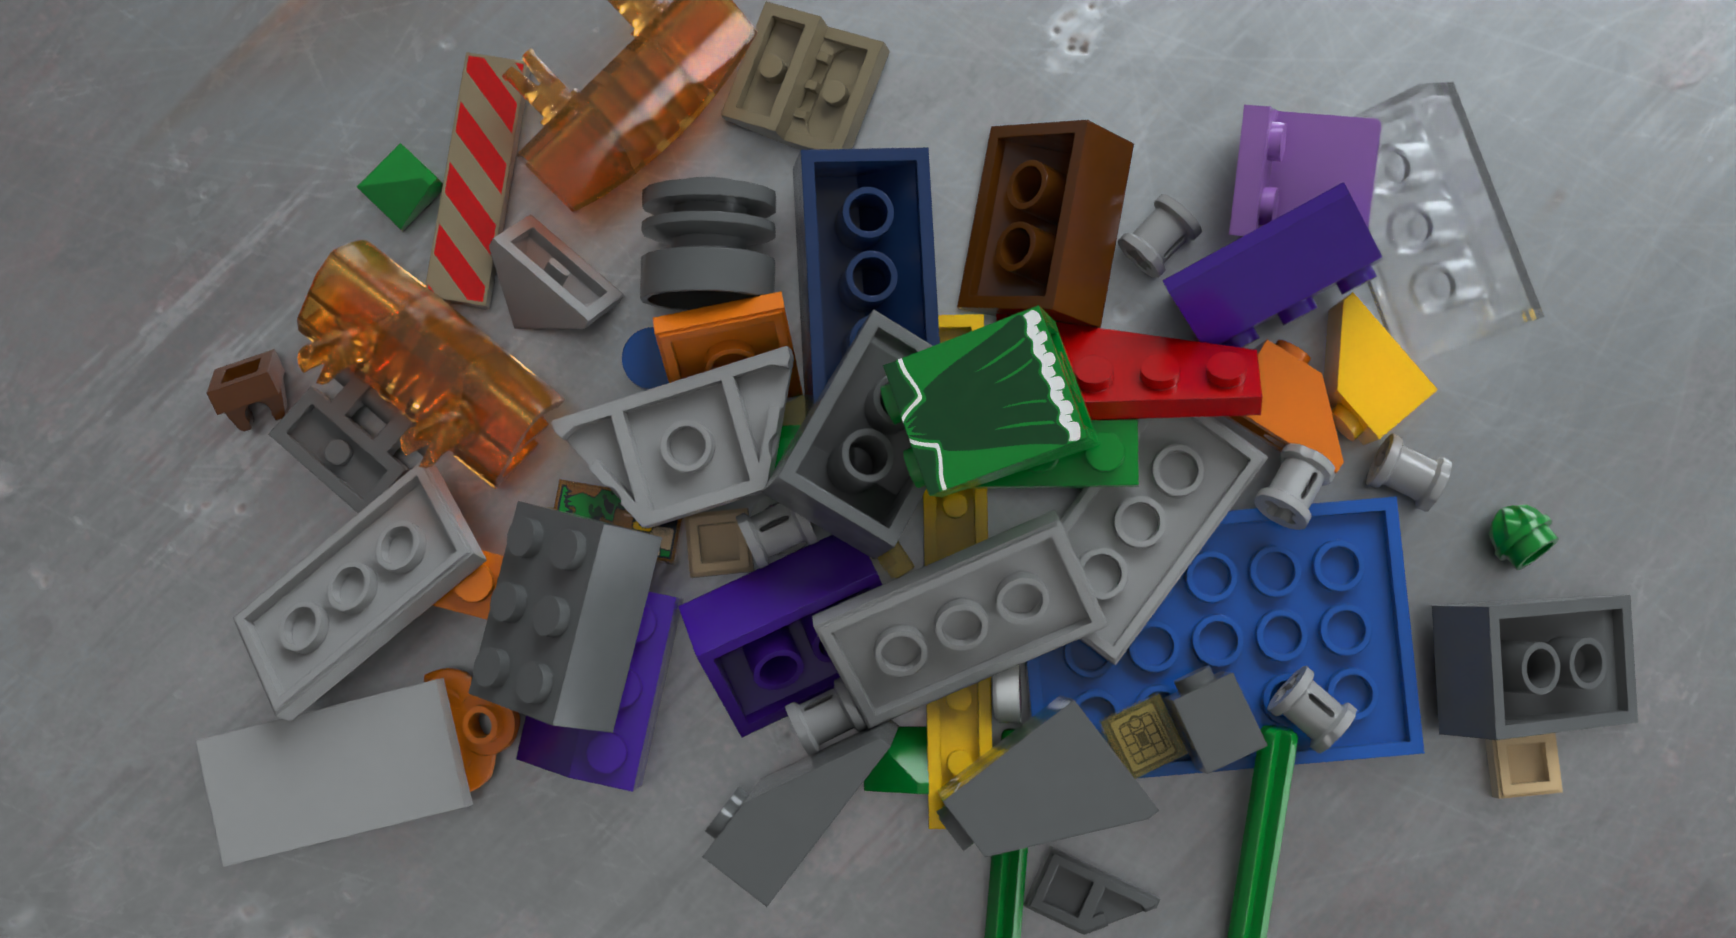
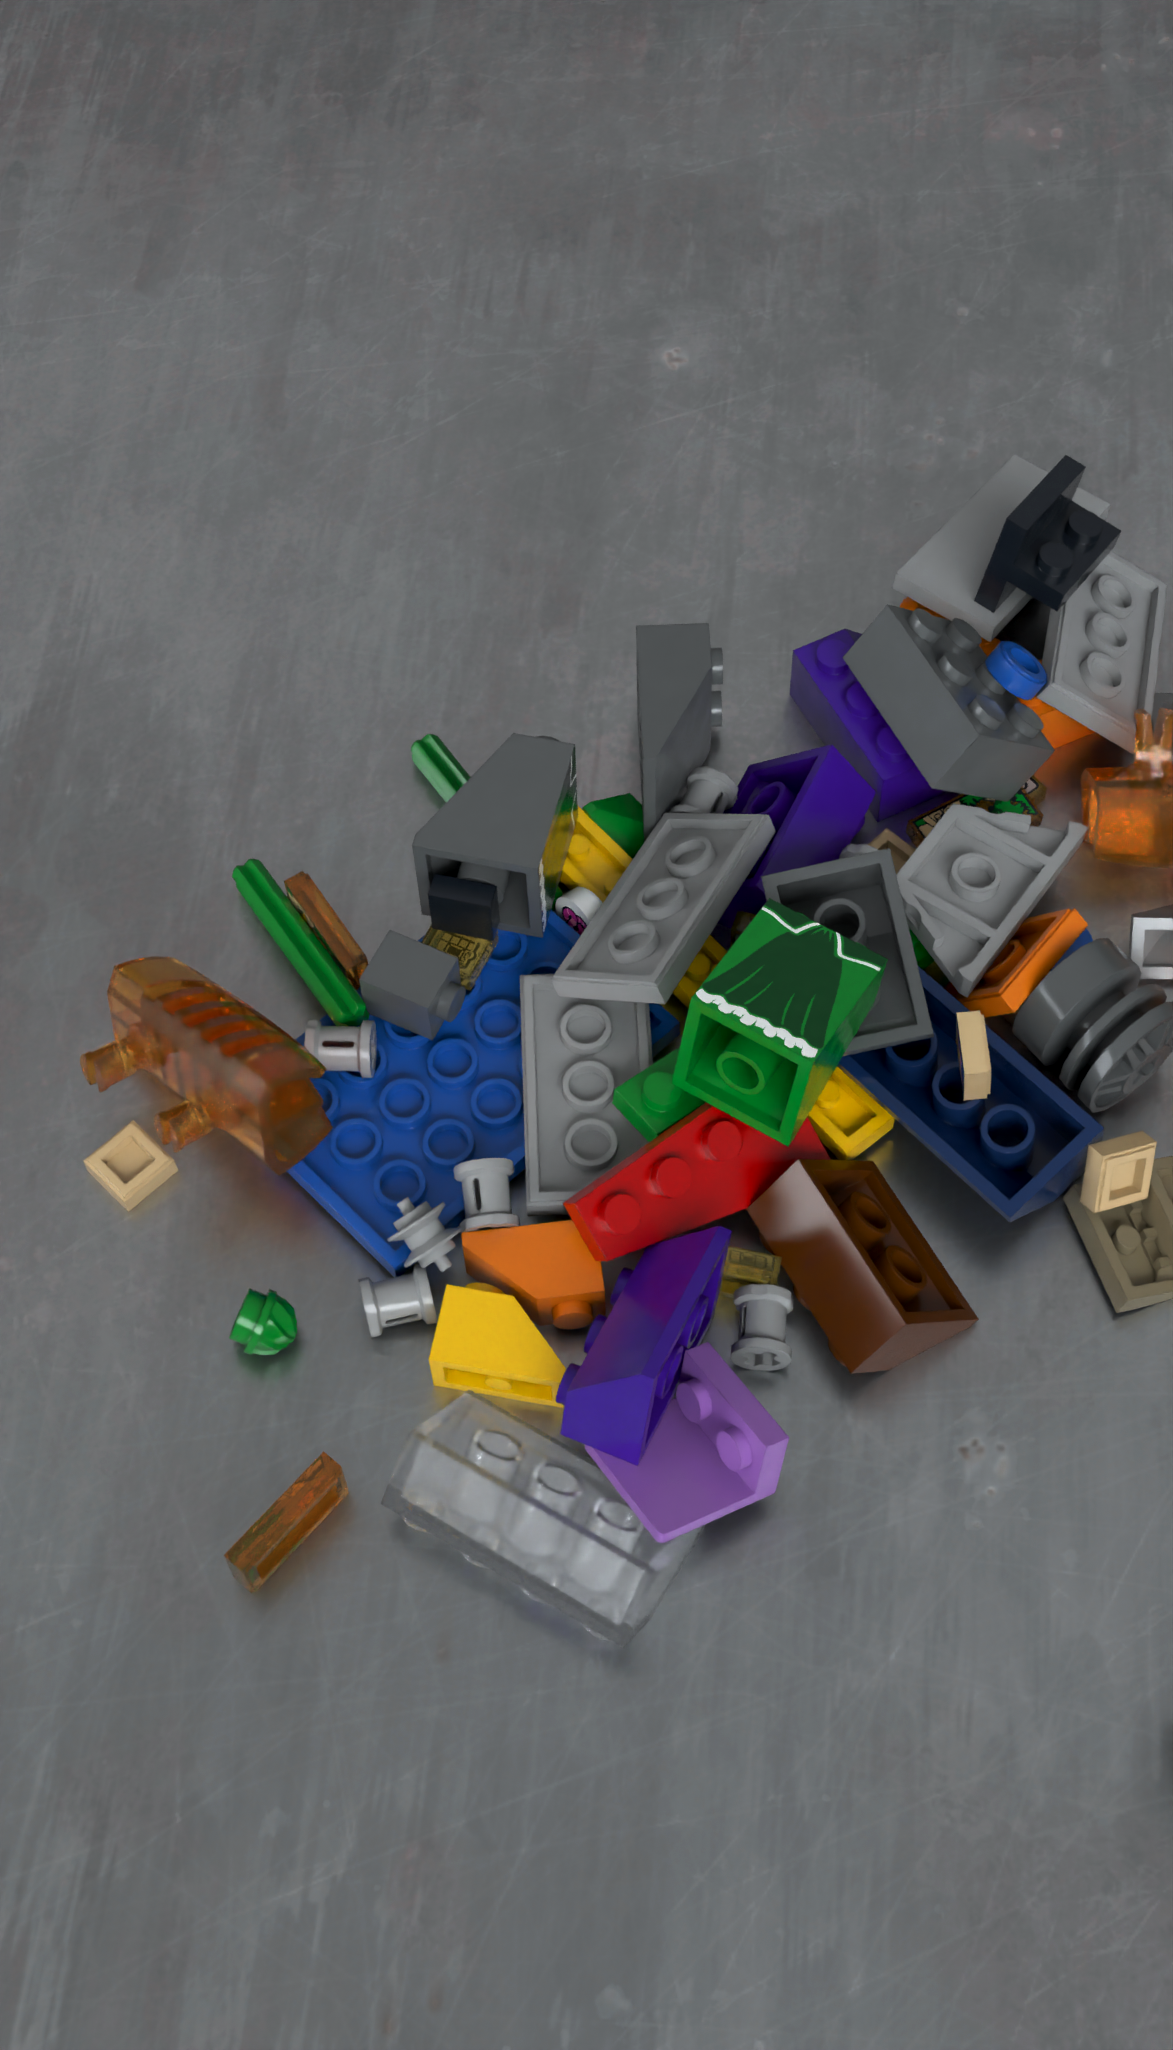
camera: 145 degrees right, 25 degrees down
dark grey tile [1024,846,1161,935] -> none
dark grey slope [1432,595,1638,740] -> none
none -> clear orange piece [80,956,333,1176]
none -> clear orange tile [224,1451,349,1593]
none -> clear orange tile [284,871,368,990]
none -> light grey wheel [387,1197,462,1272]
none -> black tile [428,874,500,941]
none -> clear yellow tile [718,1246,782,1299]
none -> tan tile [956,1010,991,1101]
none -> black bracket [974,455,1121,613]
none -> blue tile [985,641,1047,700]
none -> tan tile [1080,1131,1157,1213]

